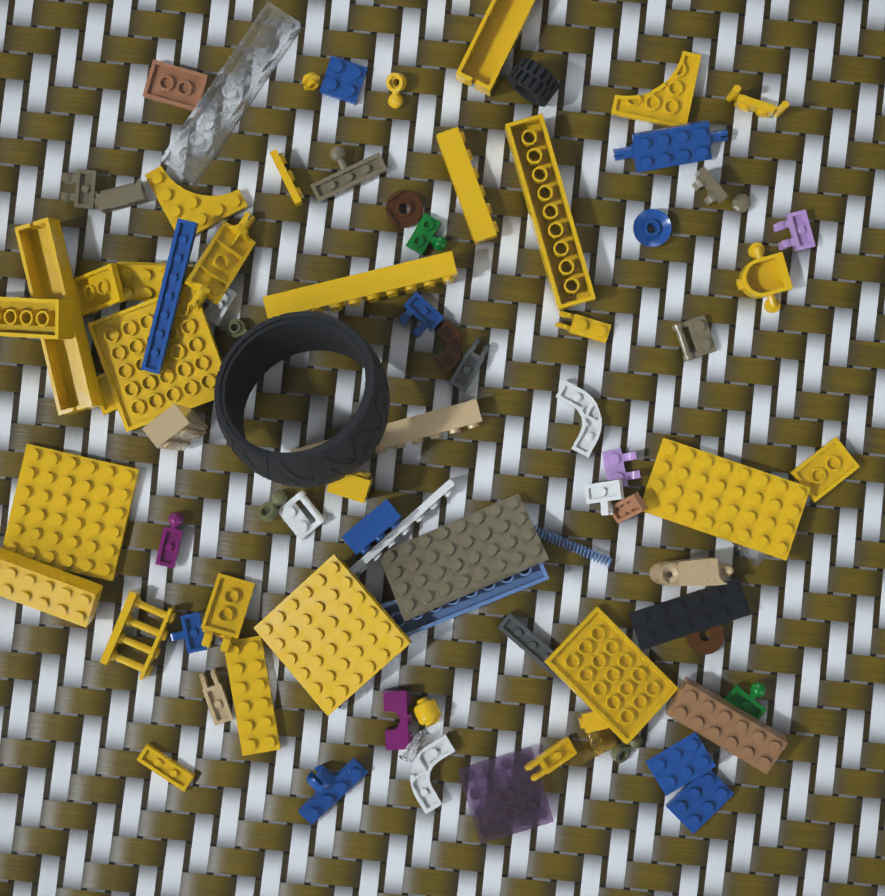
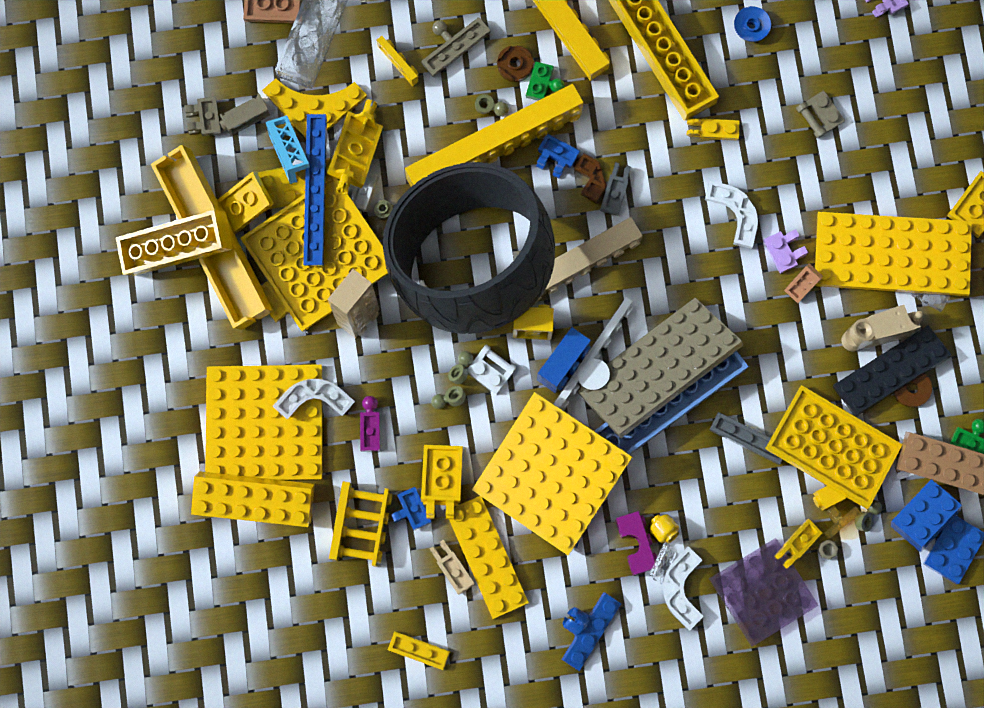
camera: 15 degrees left, 10 degrees down
medium blue piece [534,525,613,567] -> none
white plate [584,480,624,515] -> none
yellow piece [736,242,793,313] -> none
none -> medium azure fence [266,116,310,184]
none -> white plate [272,379,355,419]
none -> olive plate [431,386,466,409]
none -> olive plate [475,94,509,117]
none -> white sticker [577,358,610,390]
none -> dark tan tile [818,540,838,560]

